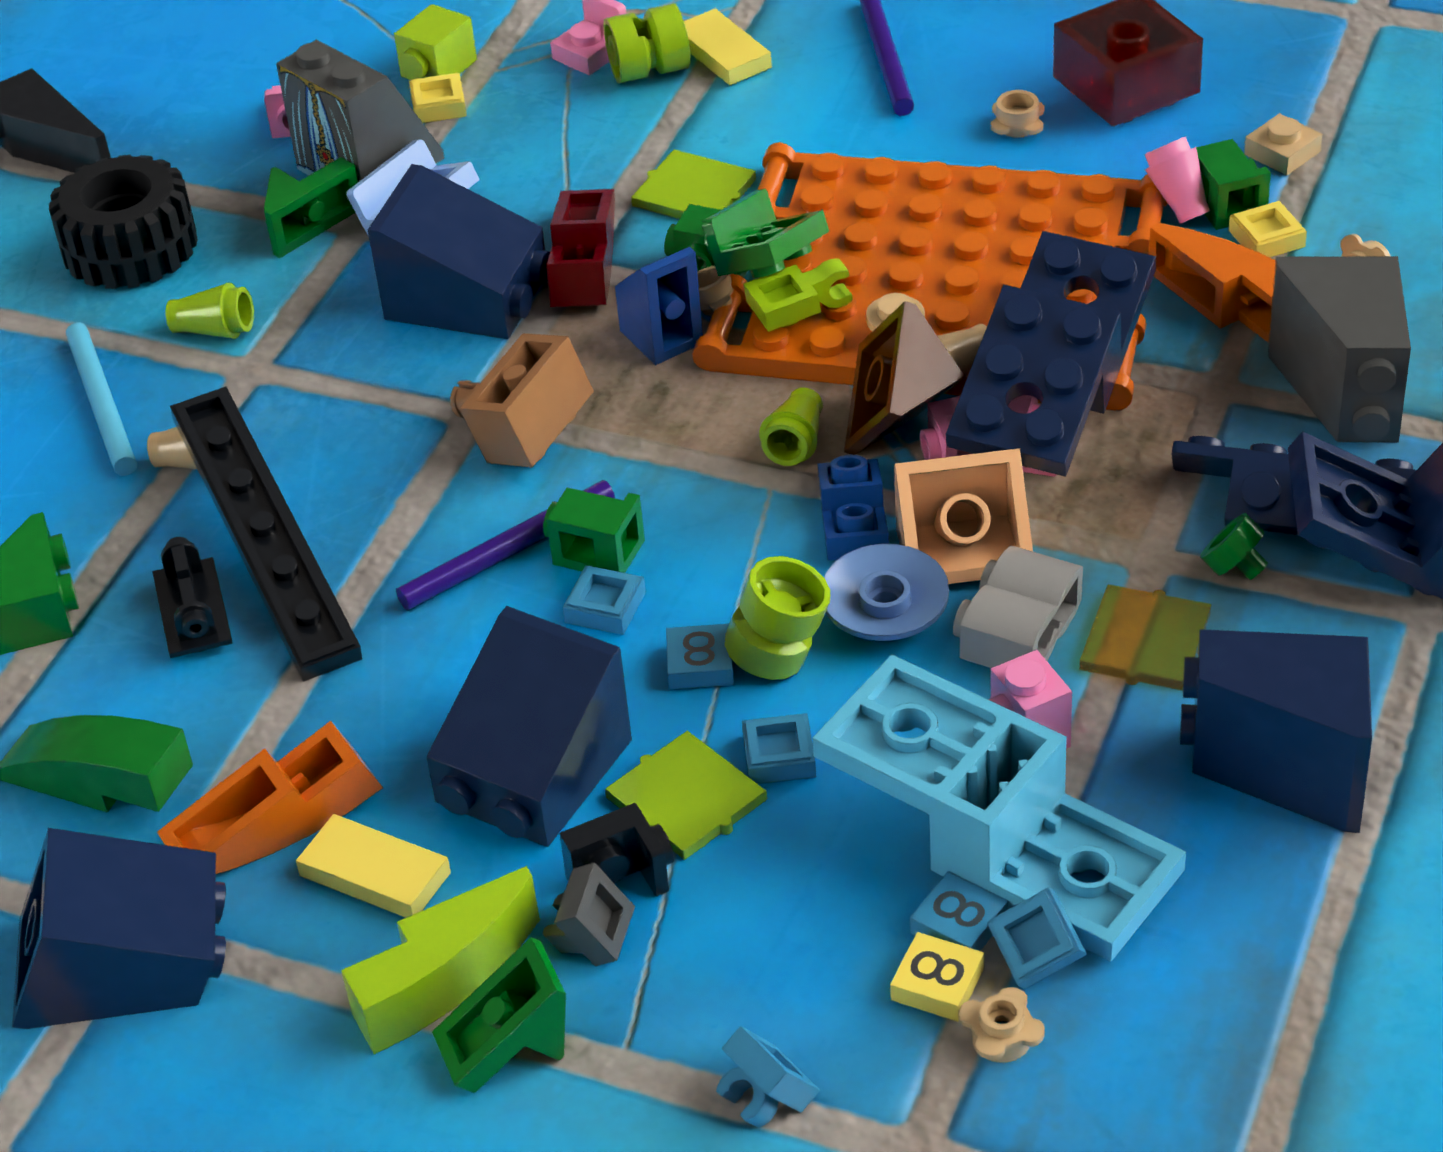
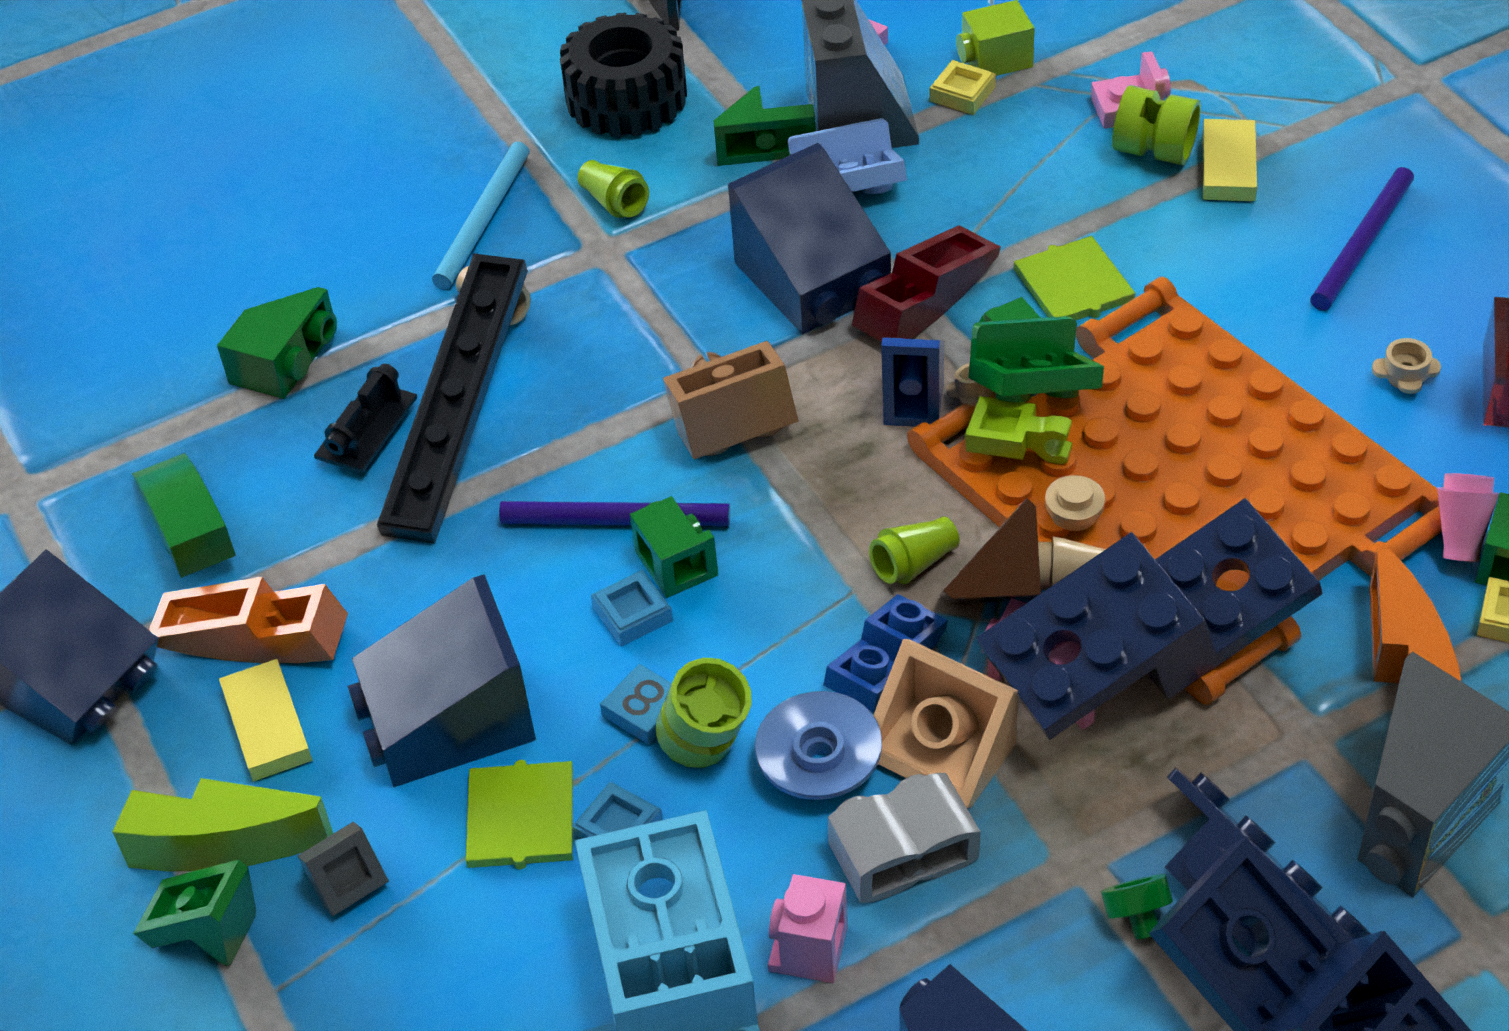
camera: 40 degrees right, 5 degrees up
black bracket [559,803,674,896] -> none
clear yellow piece [1079,584,1211,691] -> none

